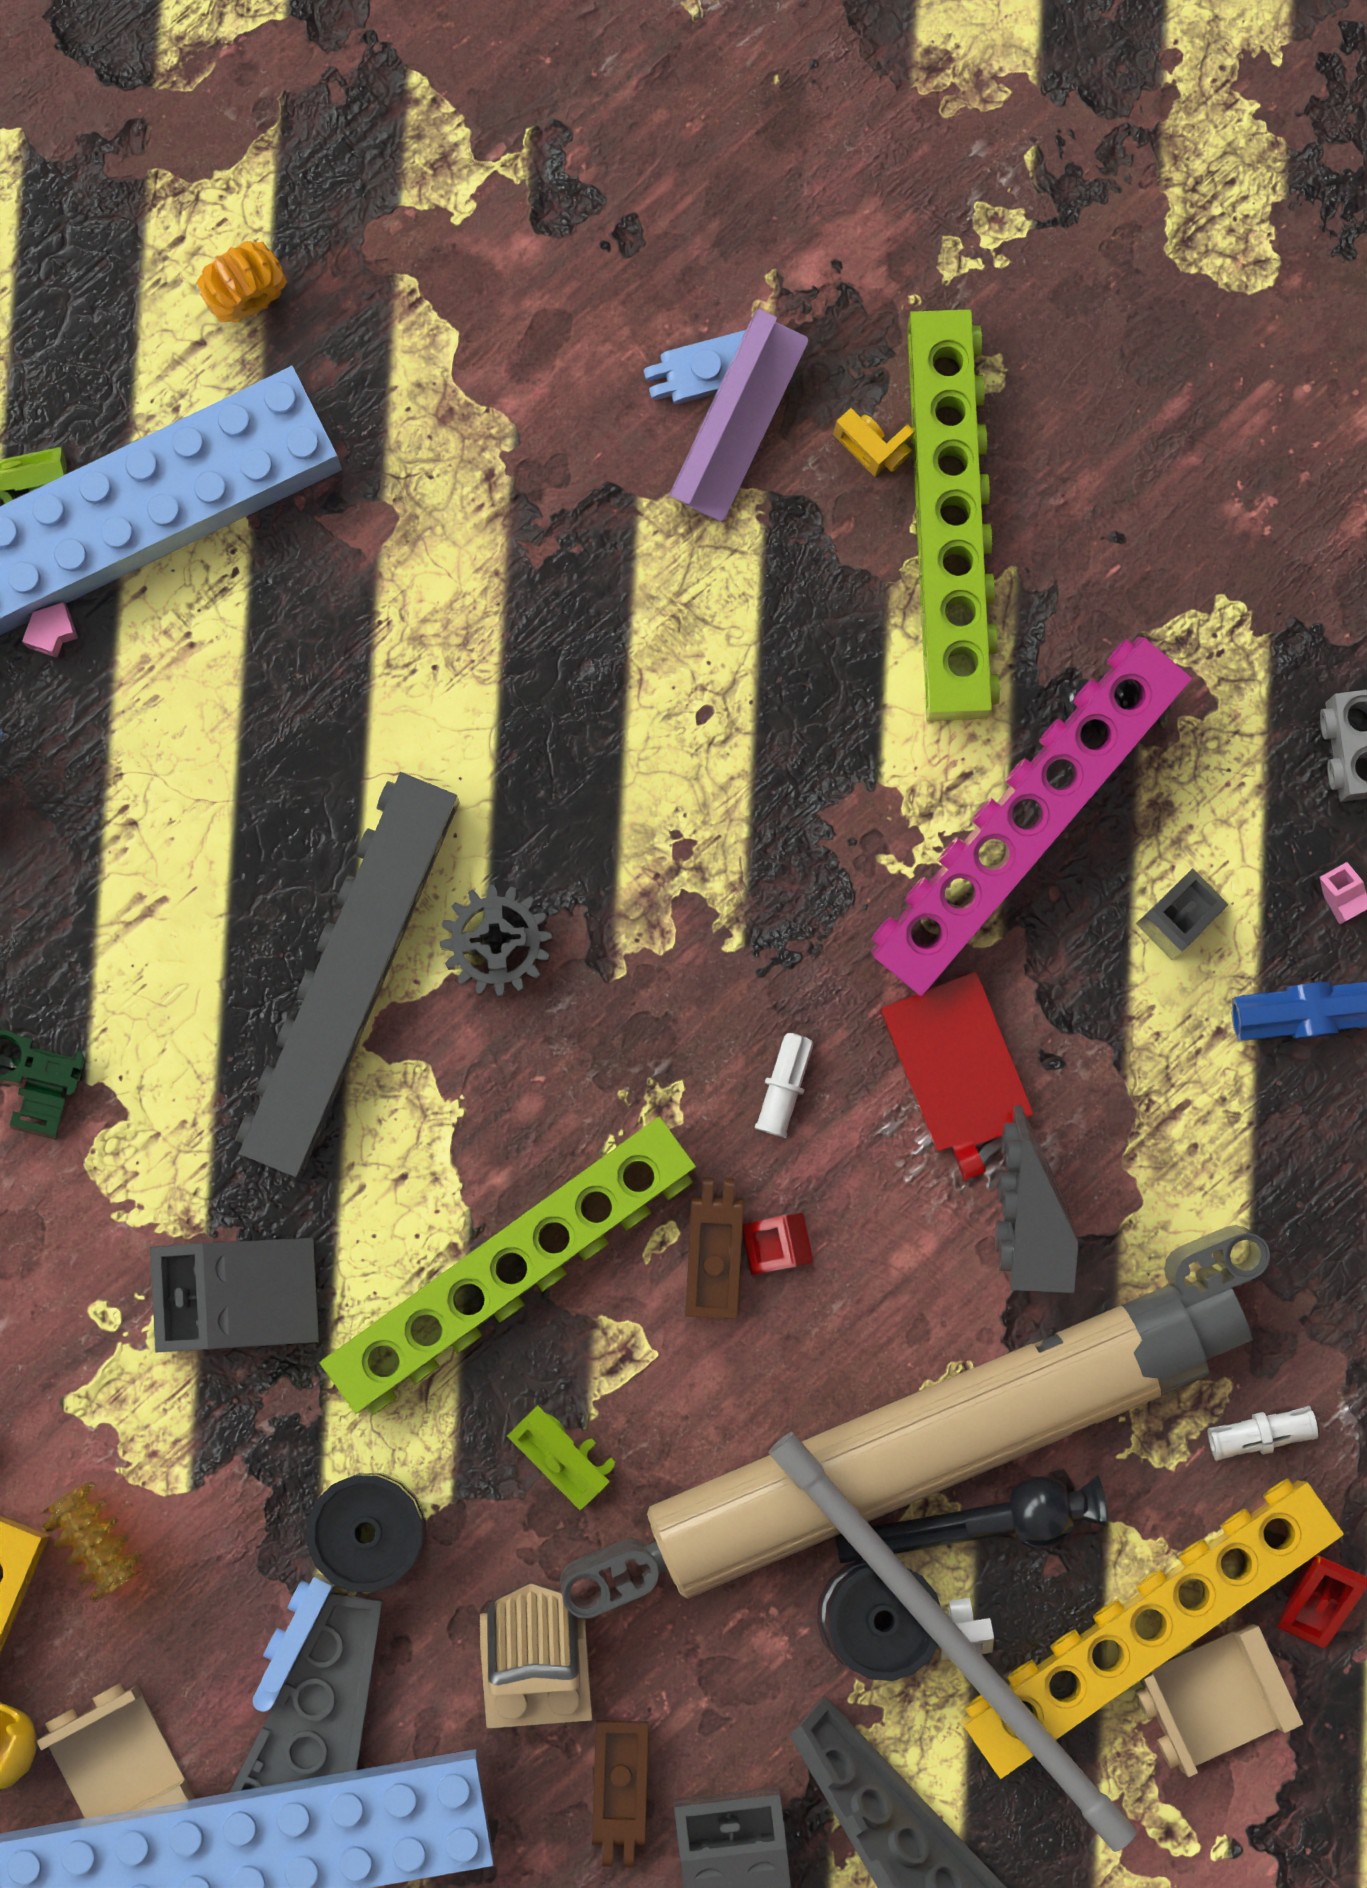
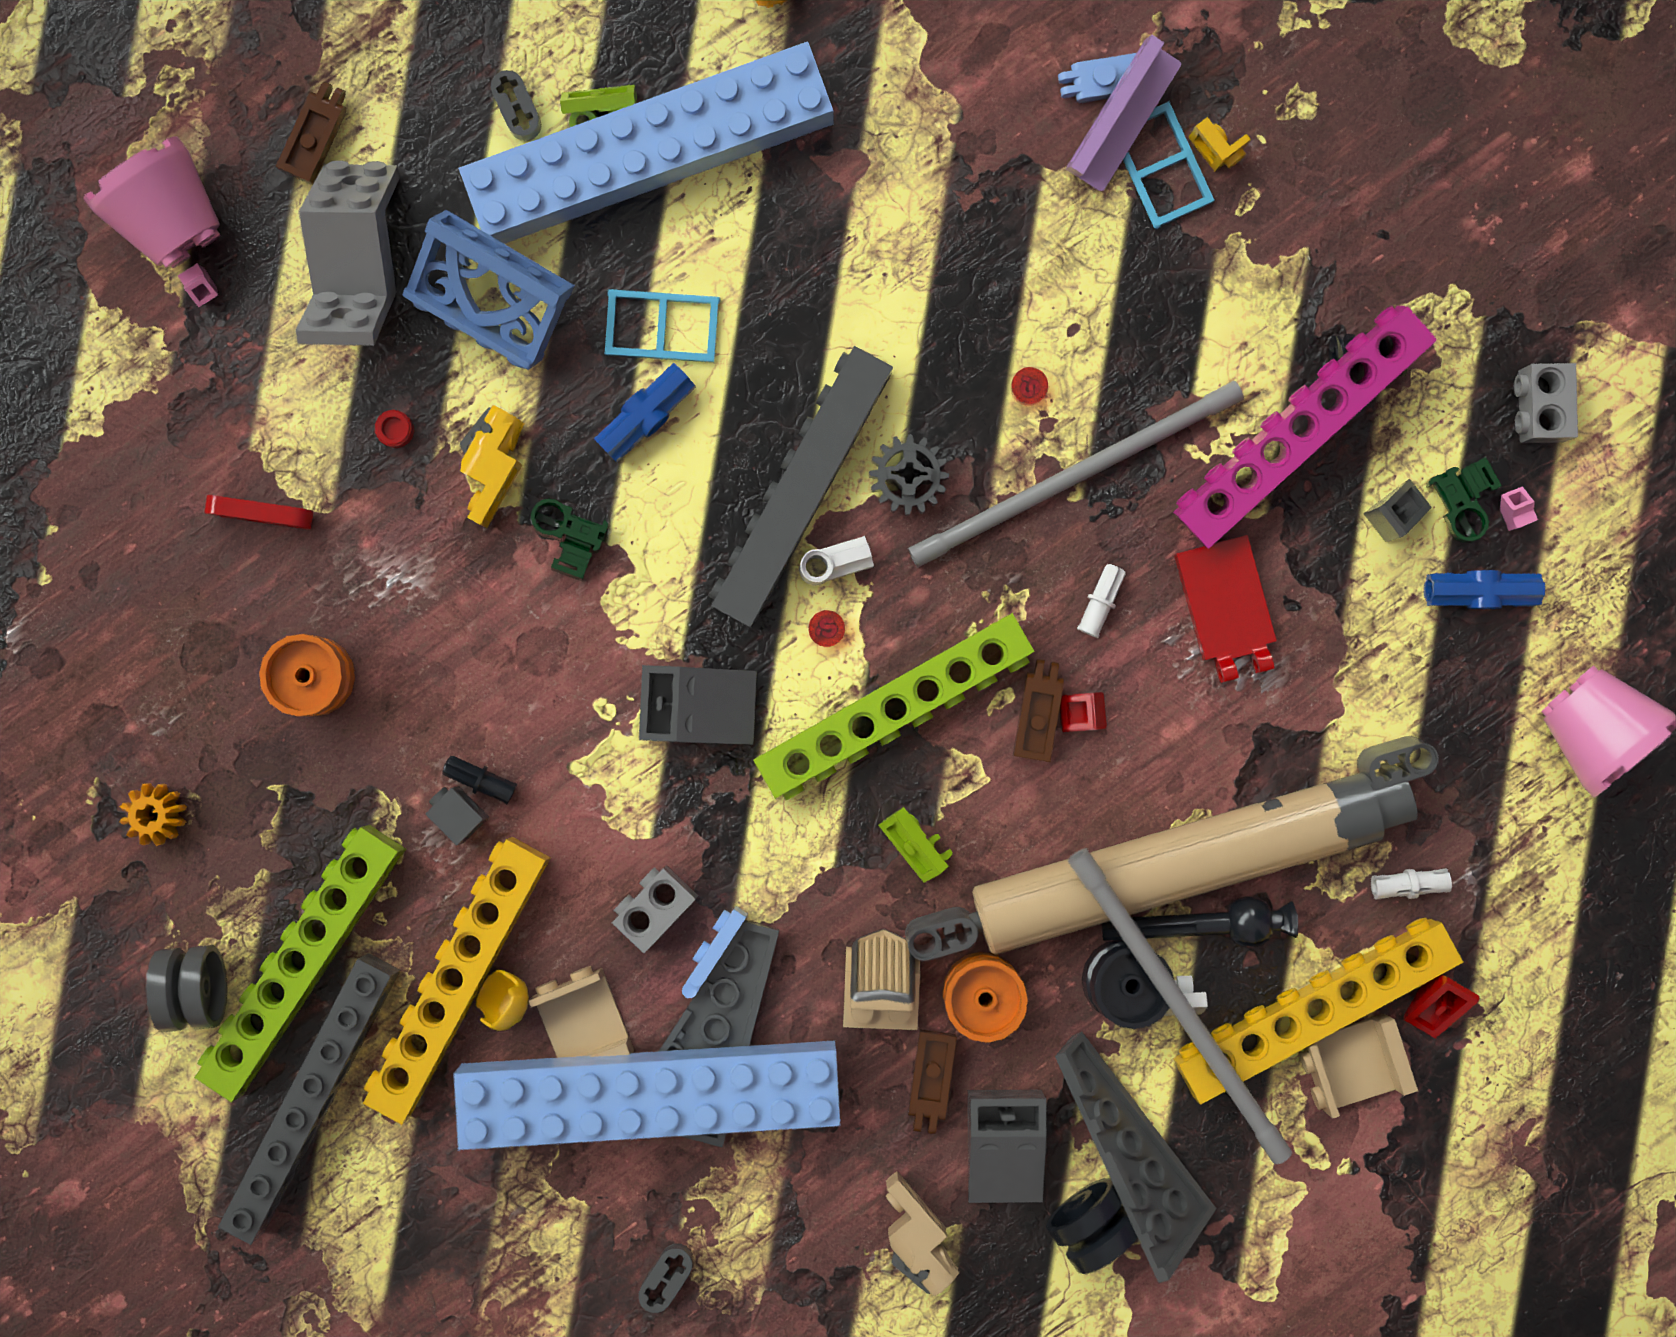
camera: 10 degrees right, 5 degrees up
bright pink piece [22,602,78,658] -> none
clear yellow piece [40,1481,144,1603] -> none
black wheel [307,1473,426,1592] -> none
lime brick [907,309,1000,721] -> none
dark grey slope [995,1105,1078,1293] -> none
none -> blue piece [594,363,696,463]
none -> medium azure window [605,289,720,363]
none -> light grey brick [612,865,698,953]
none -> white piece [799,536,874,586]
none -> clear red tile [808,610,845,647]
none -> light grey piece [908,381,1244,568]
none -> orange wheel [942,952,1028,1043]
none -> clear red tile [1011,367,1048,406]
none -> medium azure window [1123,102,1215,229]
none -> dark green piece [1426,457,1502,543]

